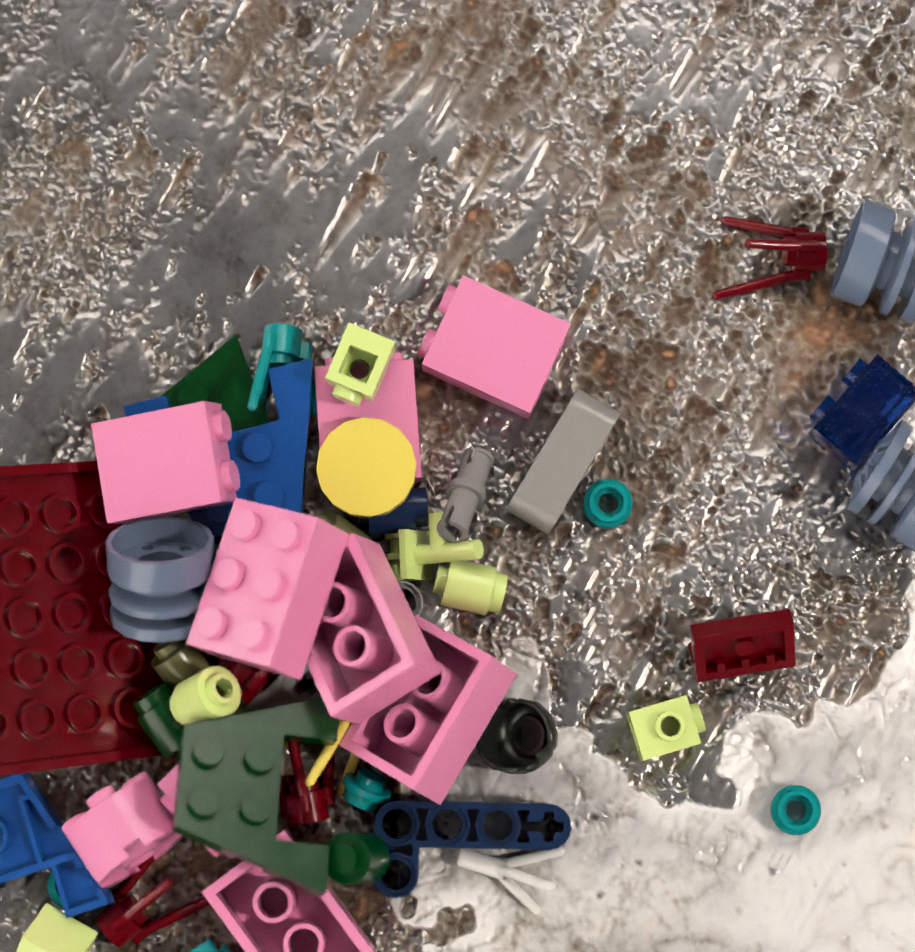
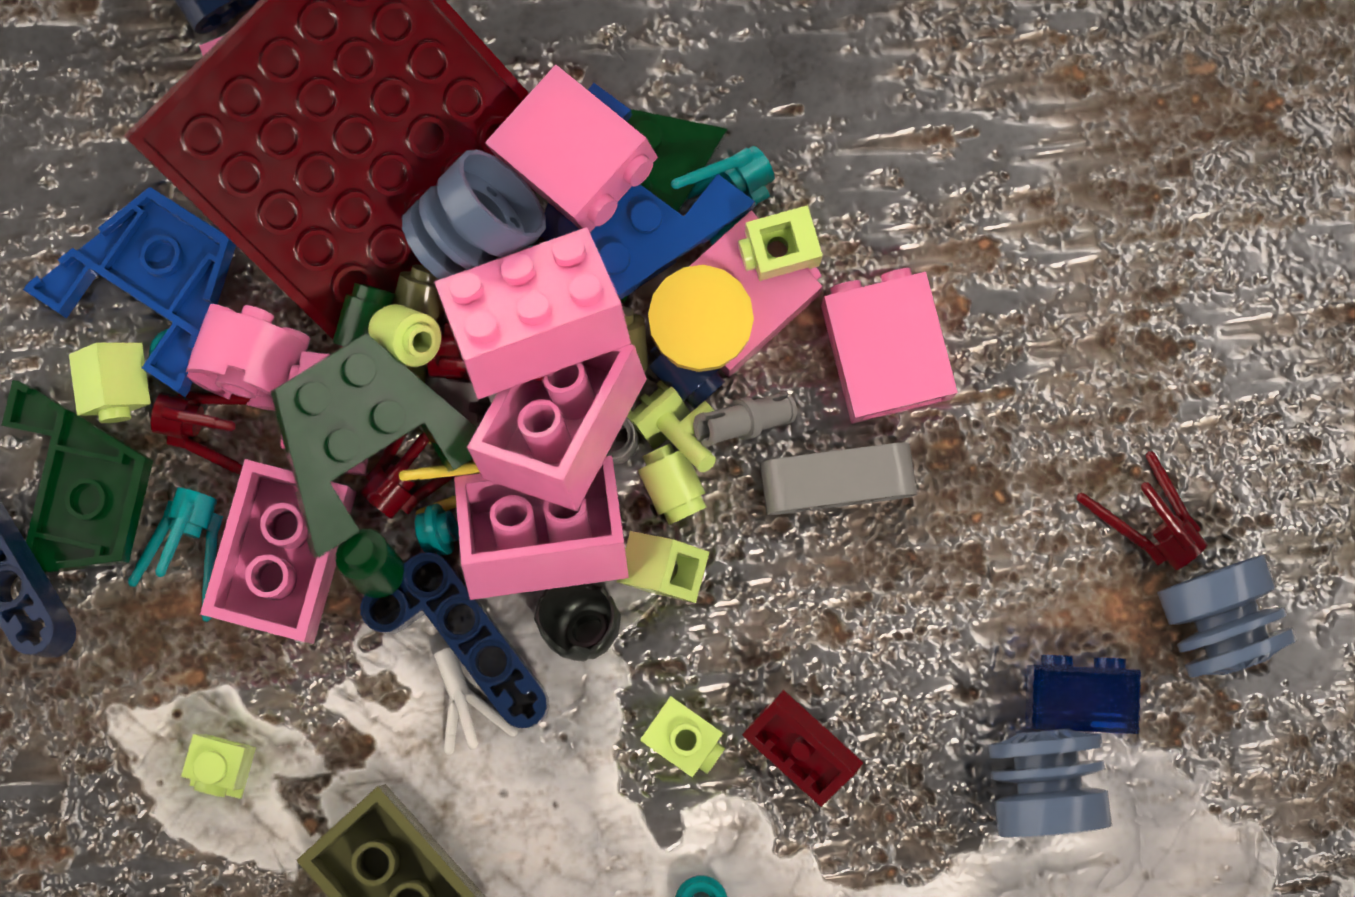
camera: 50 degrees right, 0 degrees up
teal plate [583,479,633,528] -> none
none -> yellowish green brick [616,531,709,603]

